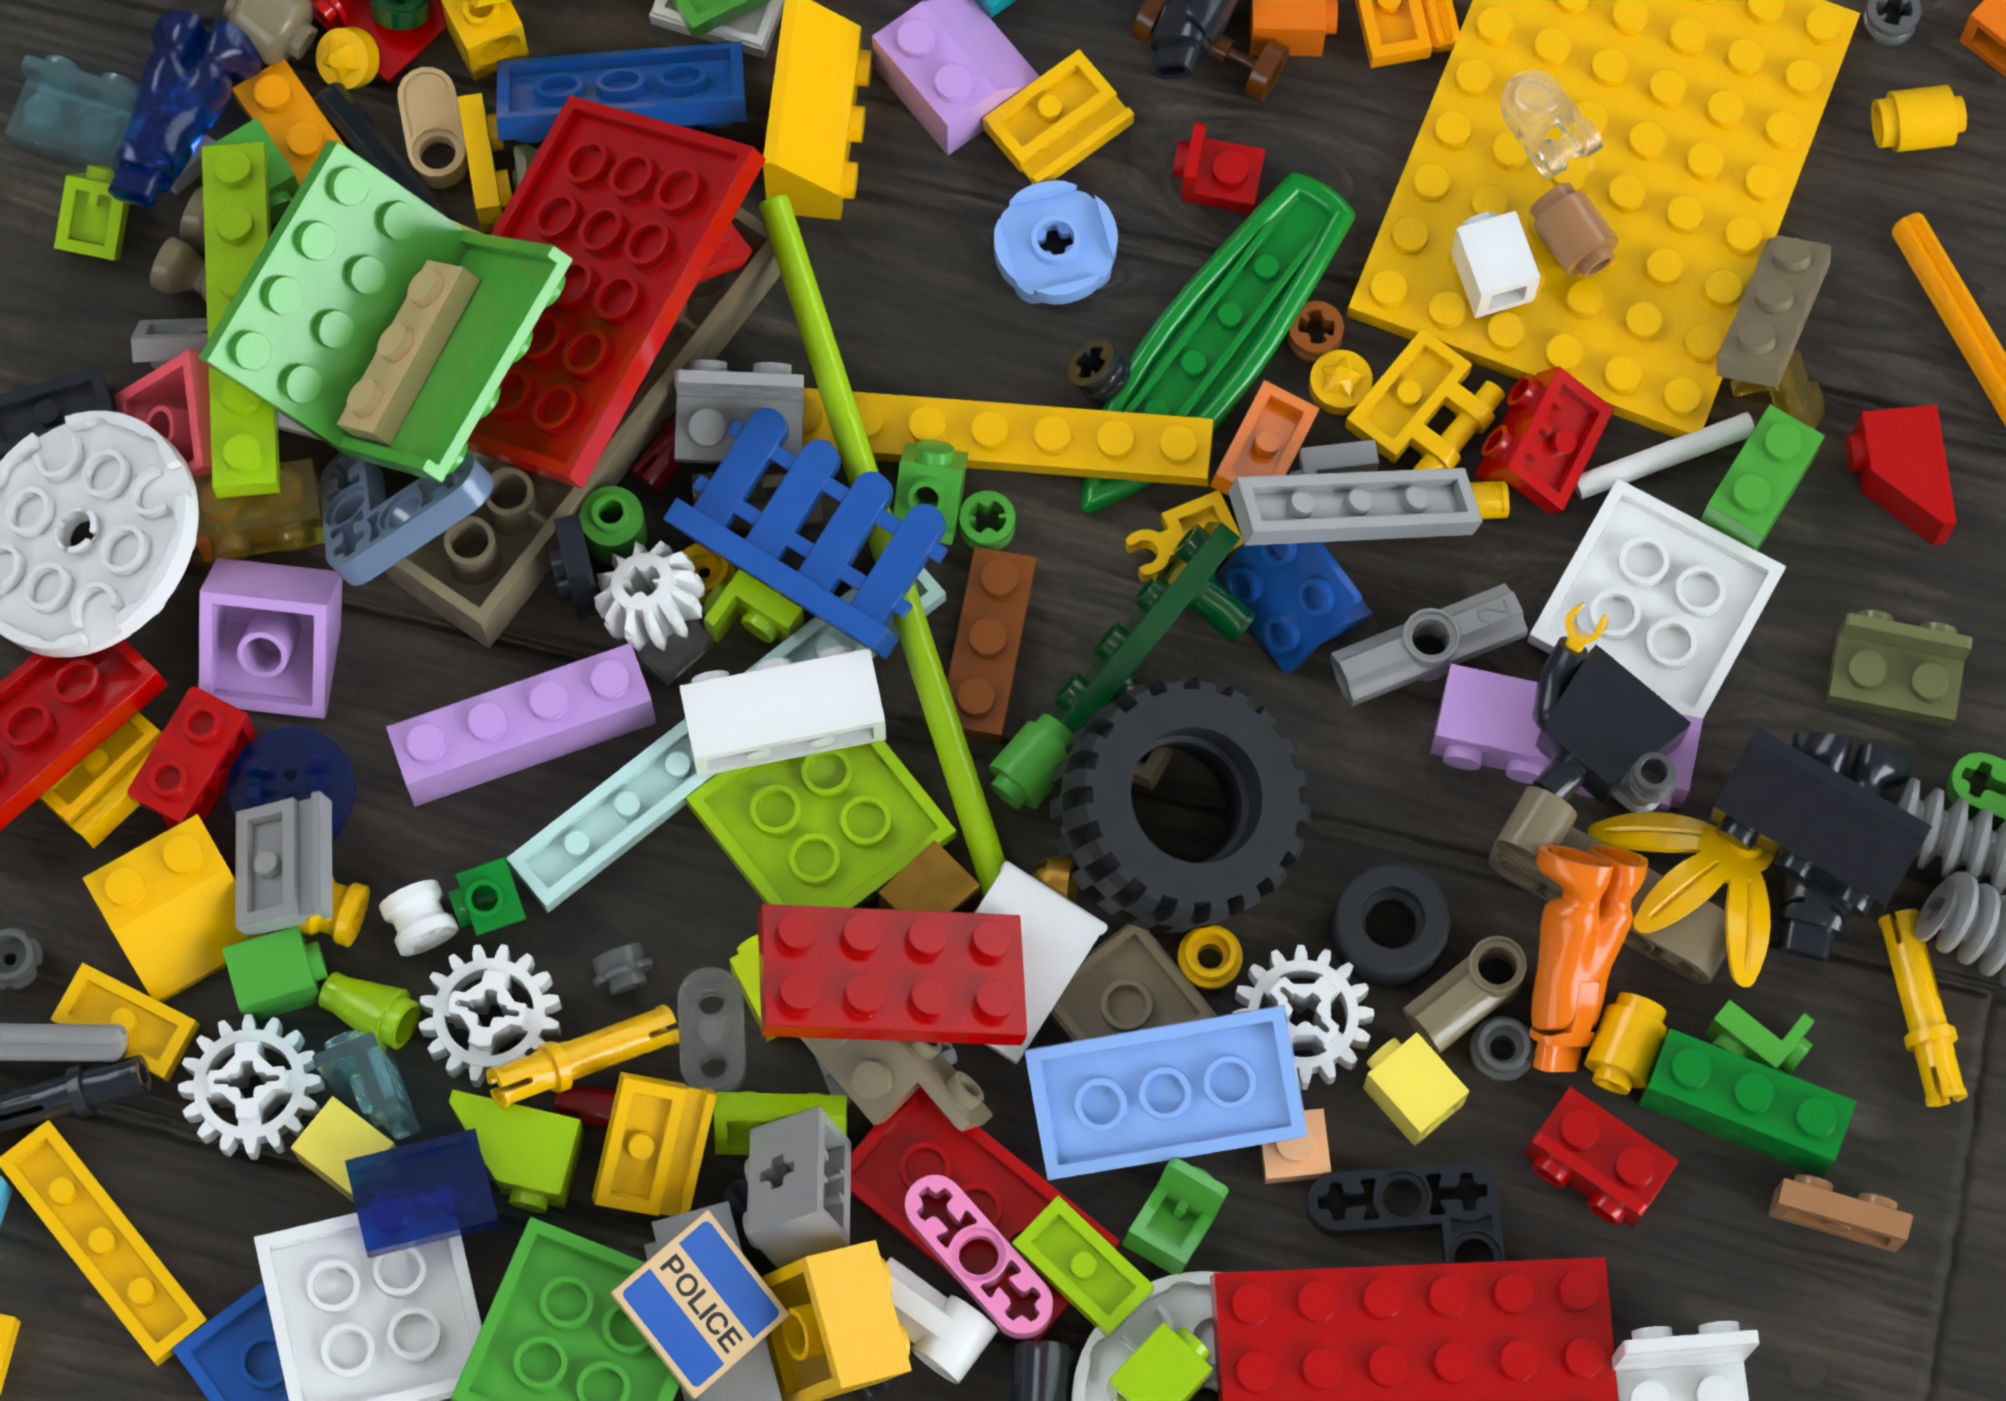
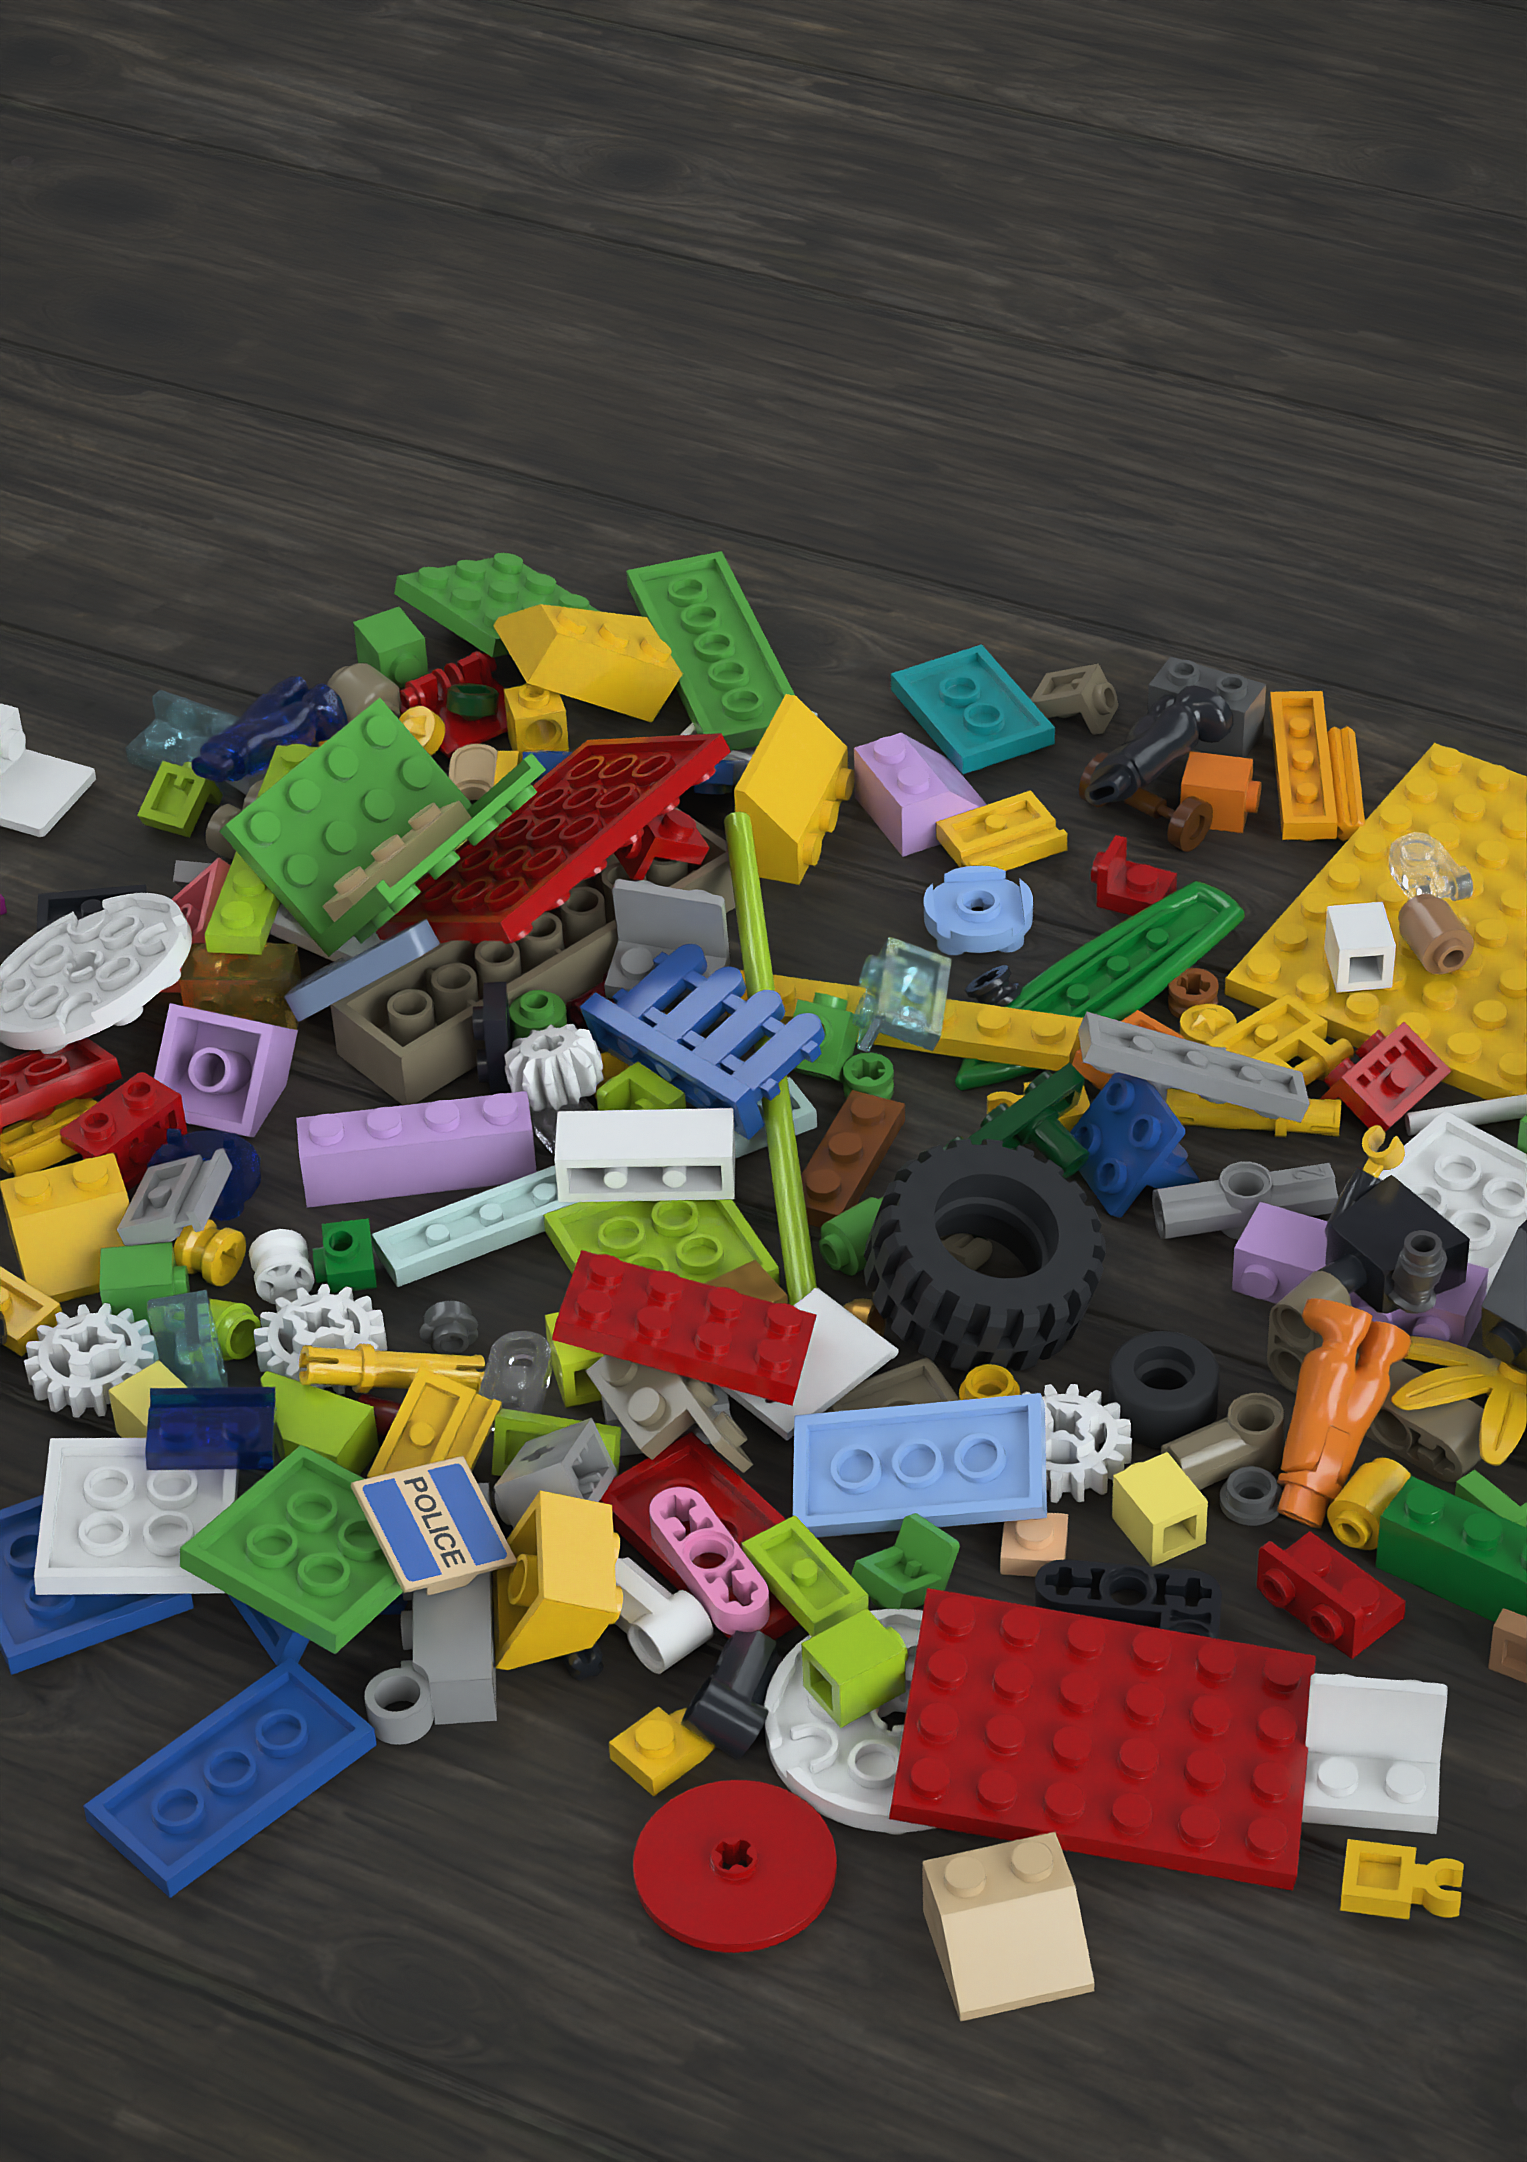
camera: 15 degrees right, 30 degrees down
none -> clear light blue bracket [853,937,951,1052]

